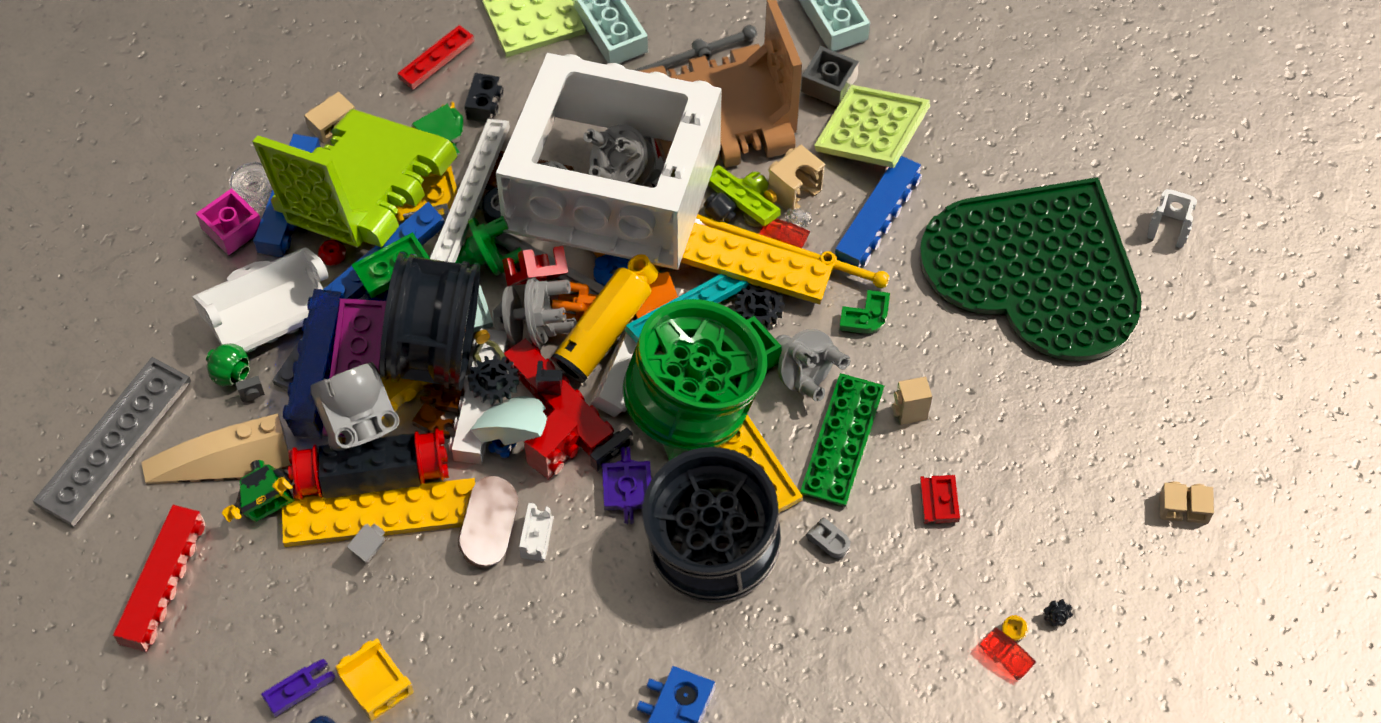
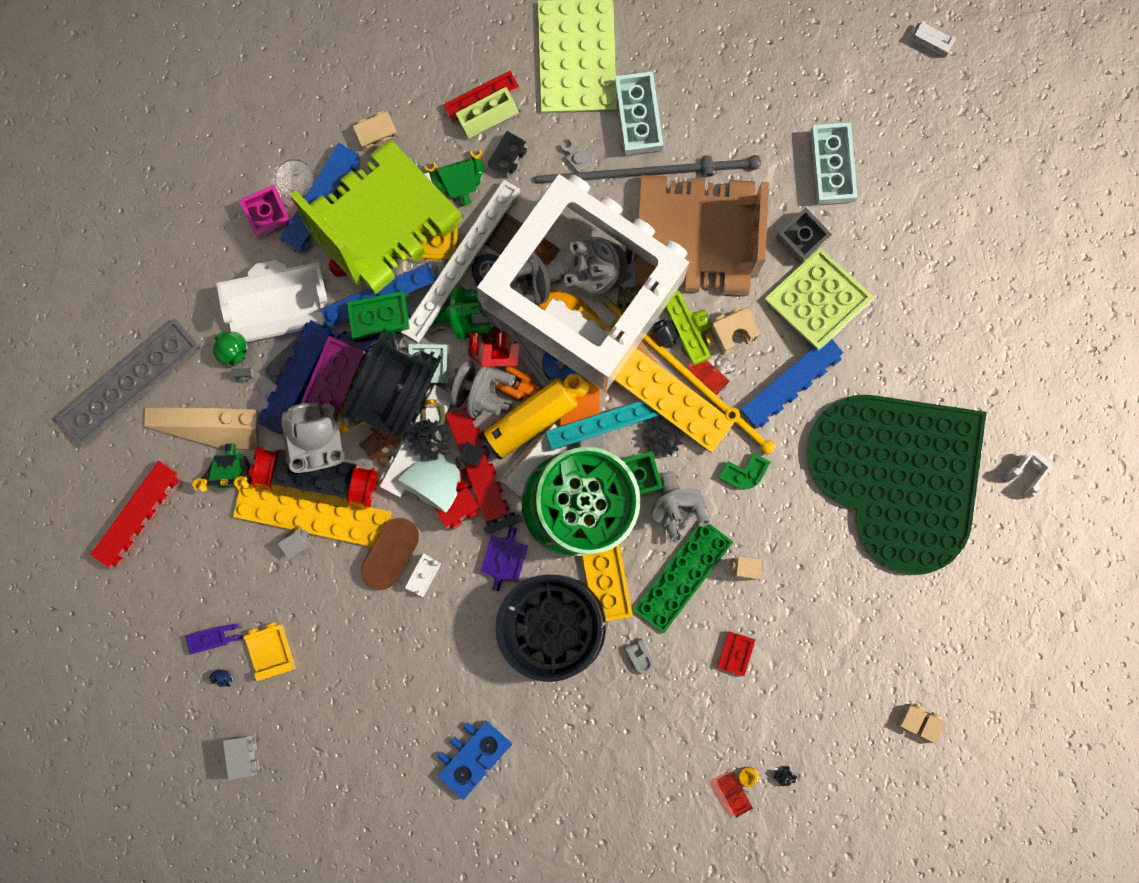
camera: 20 degrees right, 25 degrees up
none -> yellowish green brick [456,87,519,139]

